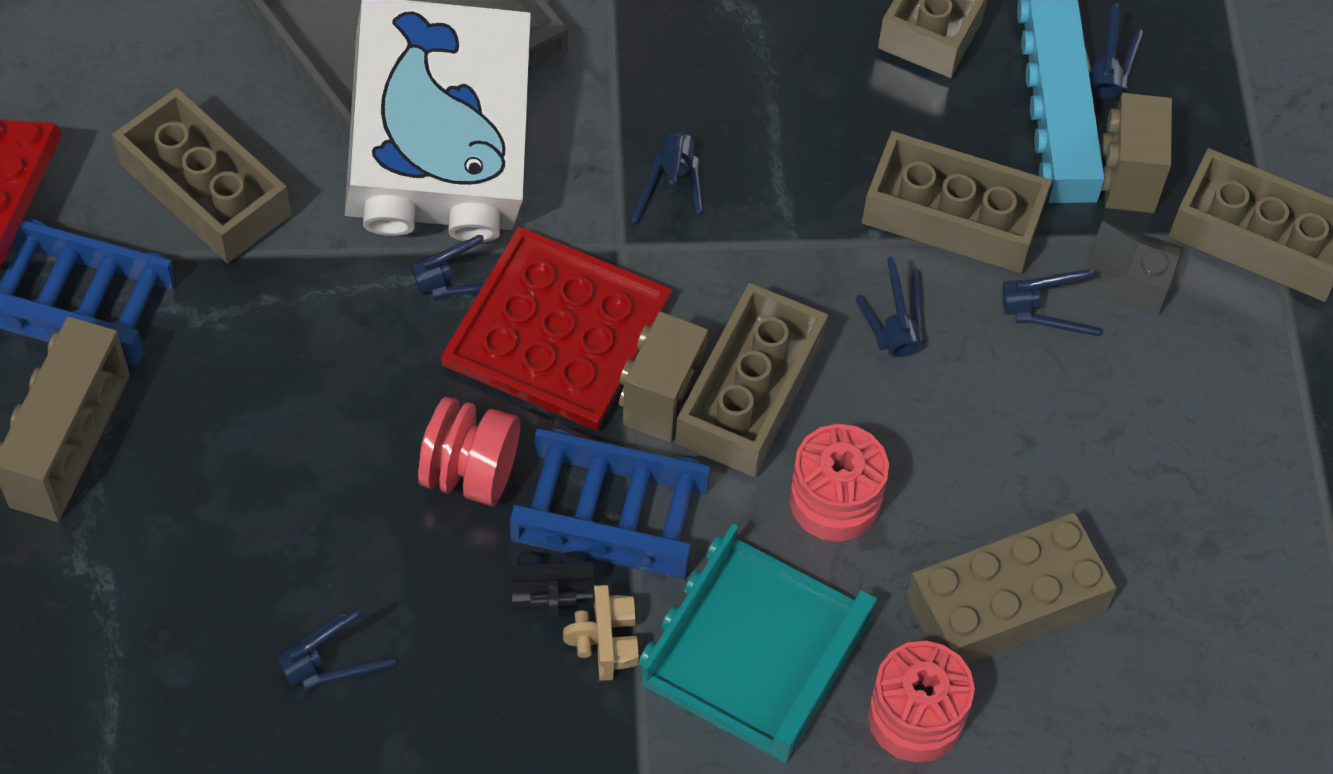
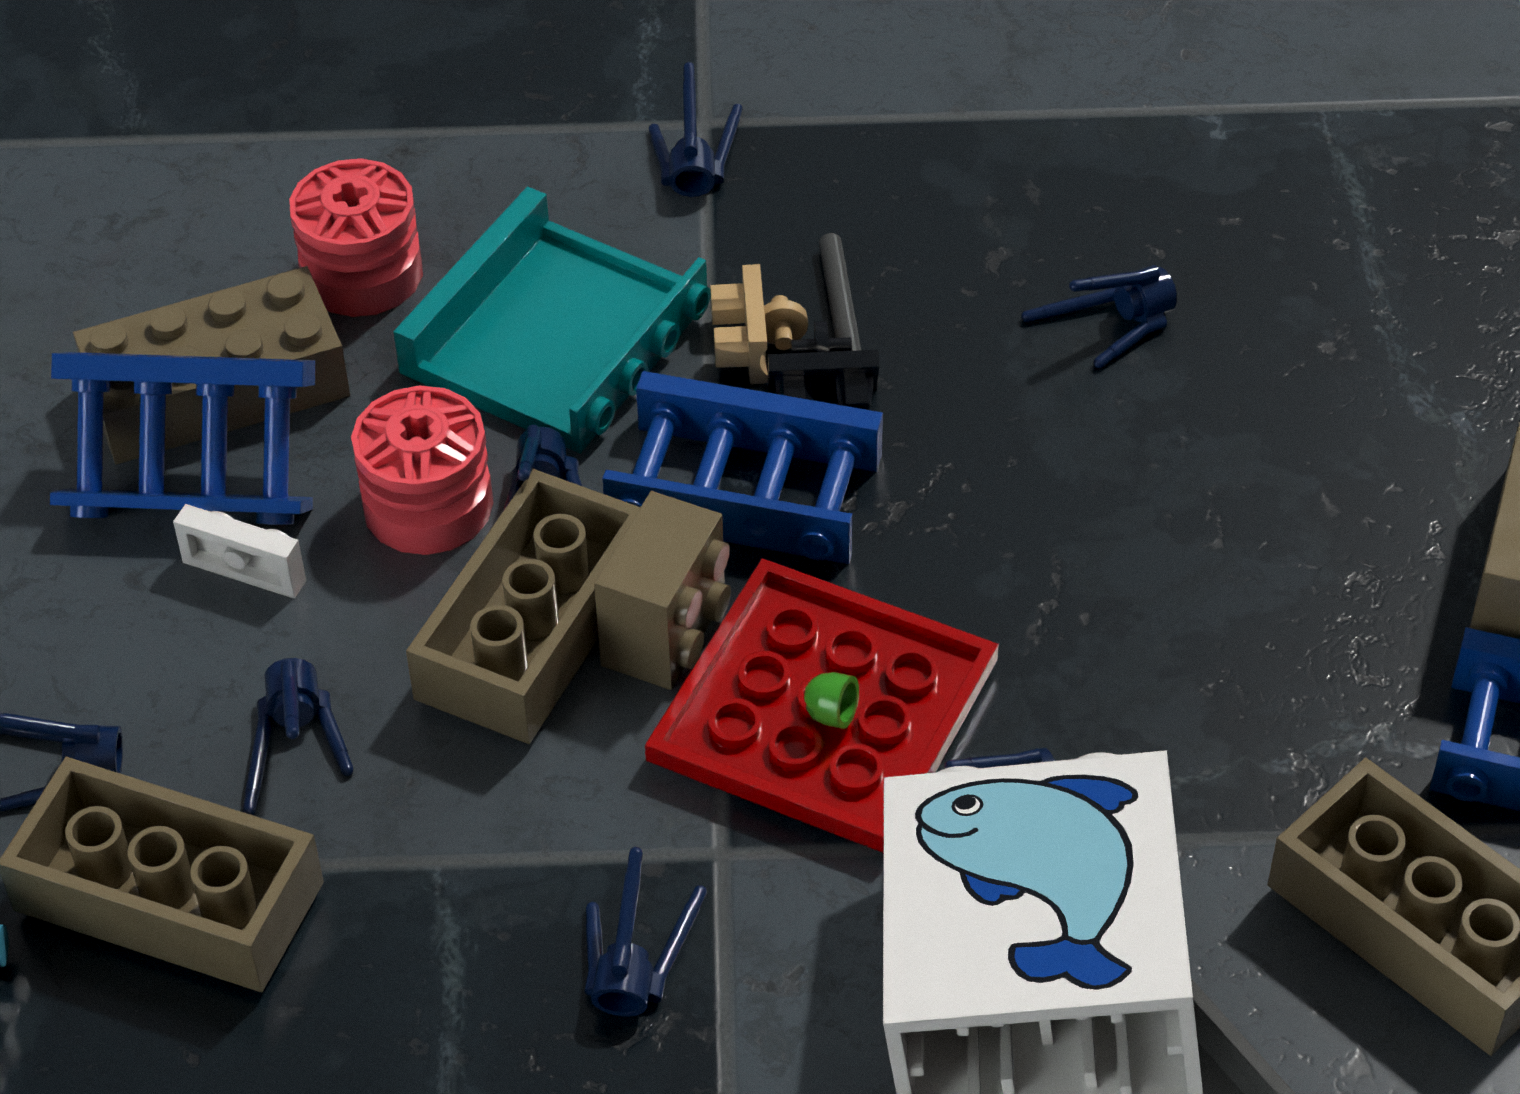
camera: 175 degrees left, 10 degrees down
coral wheel [418,396,521,507] -> none
none -> blue fence [50,352,315,525]
none -> white plate [173,504,306,599]
none -> dark blue plant [503,425,582,511]
none -> bright green hinge [804,672,859,729]
none -> dark grey bar [819,233,861,351]

